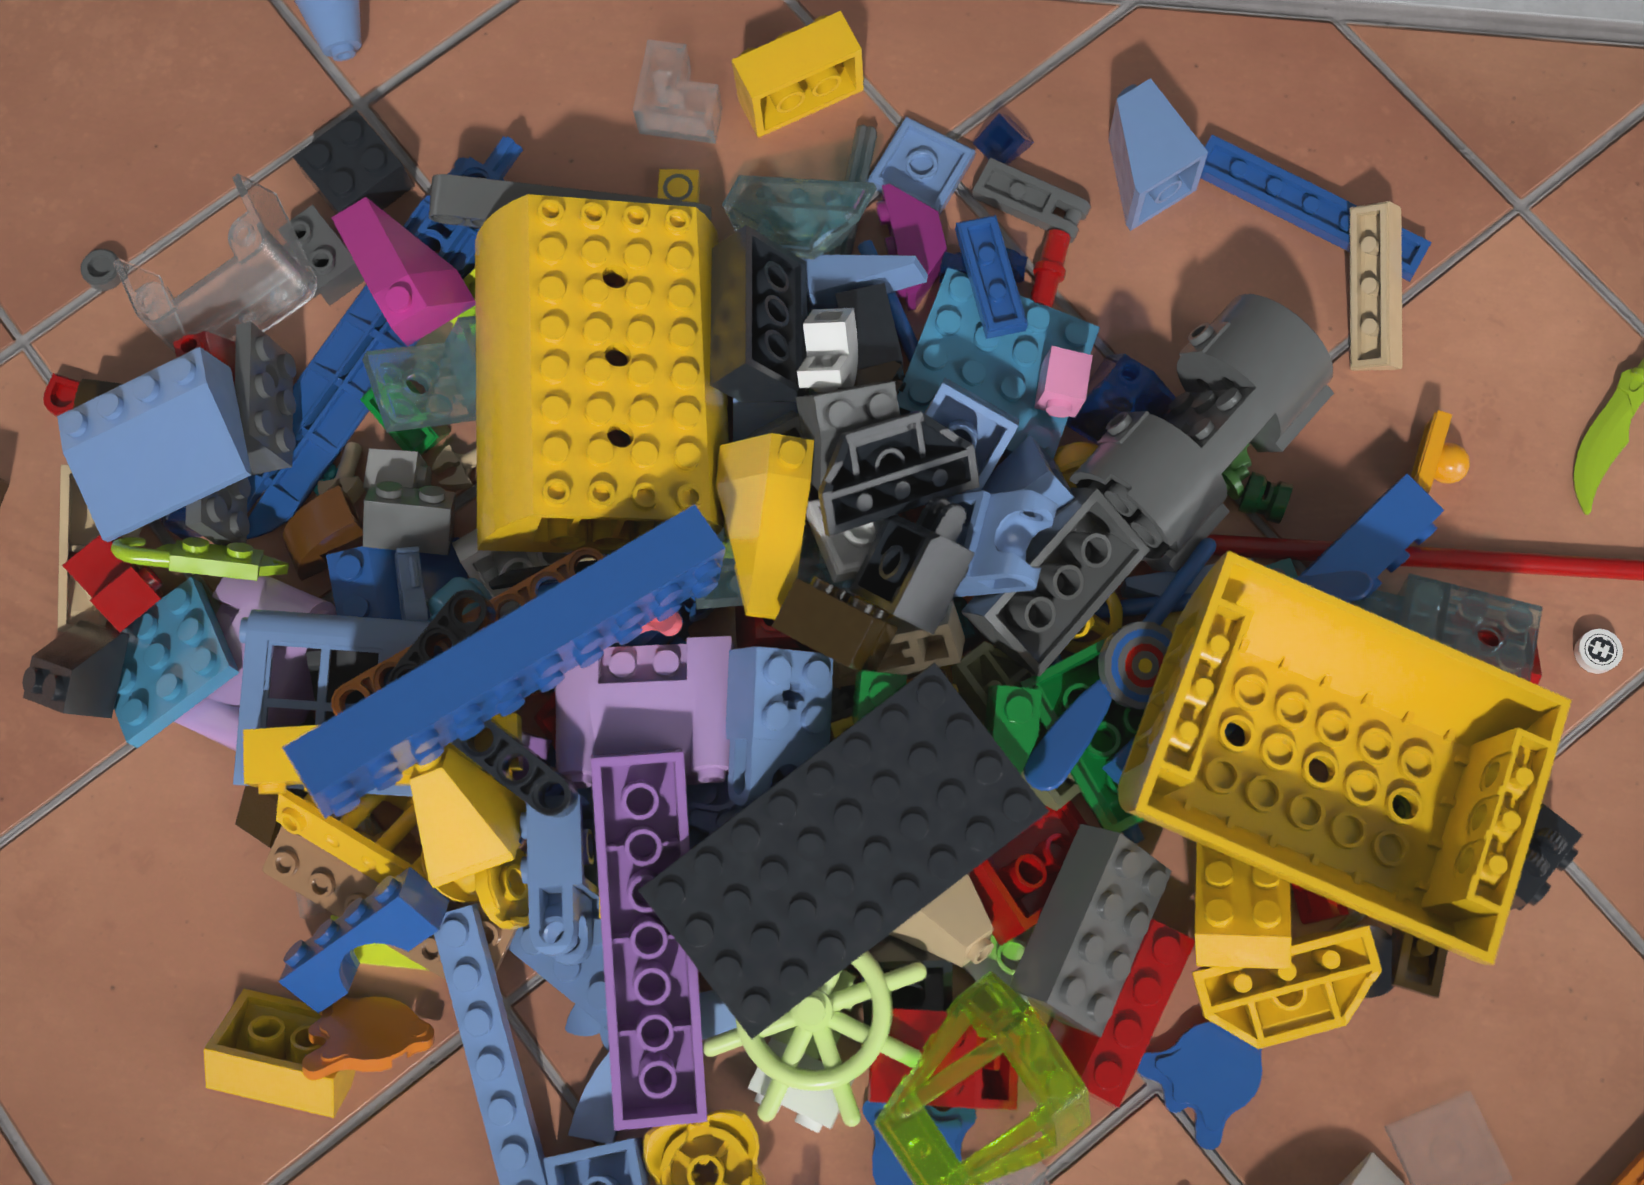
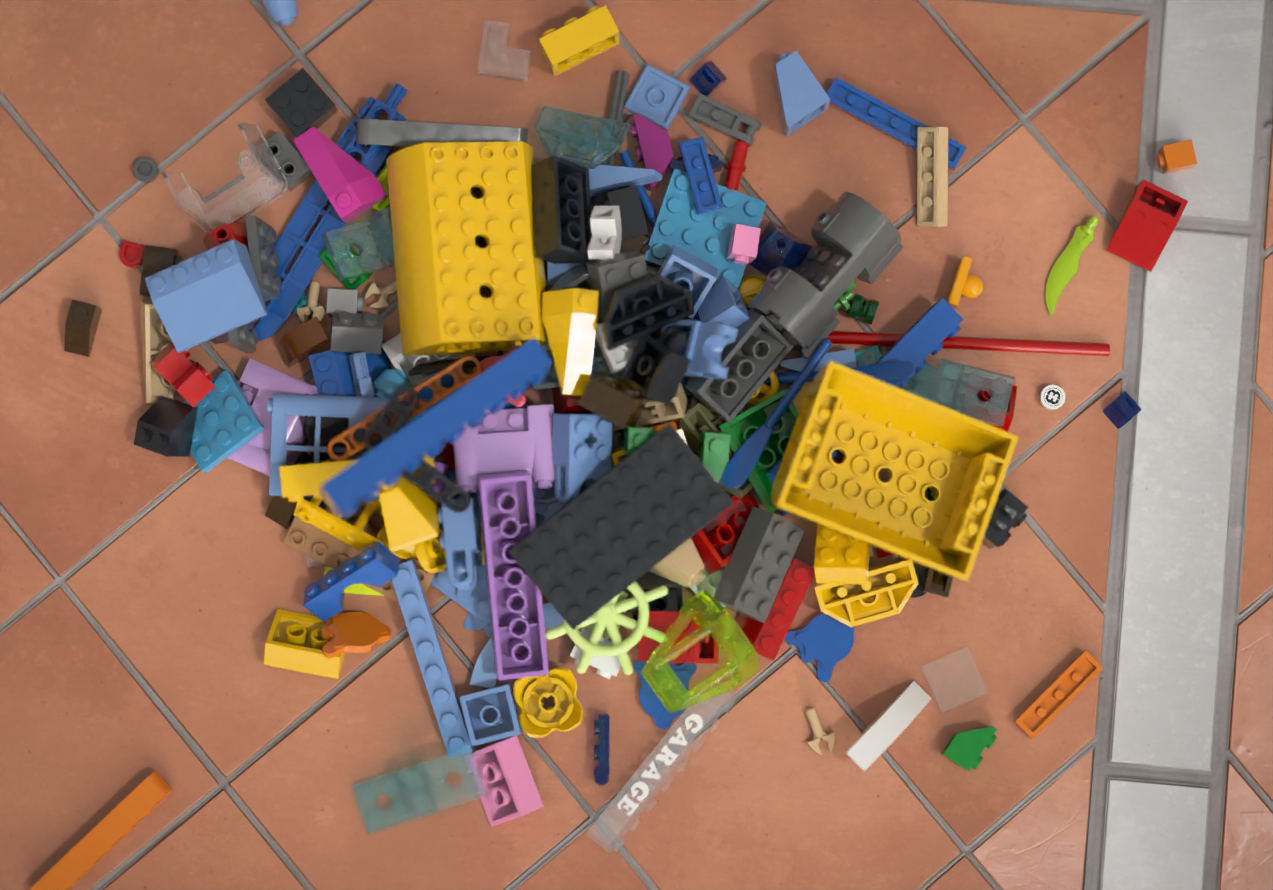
camera: 10 degrees left, 10 degrees up
lime plate [111,537,289,581] -> none
yellow tile [658,169,700,203] -> none
dark grey tile [1098,622,1173,710] -> none

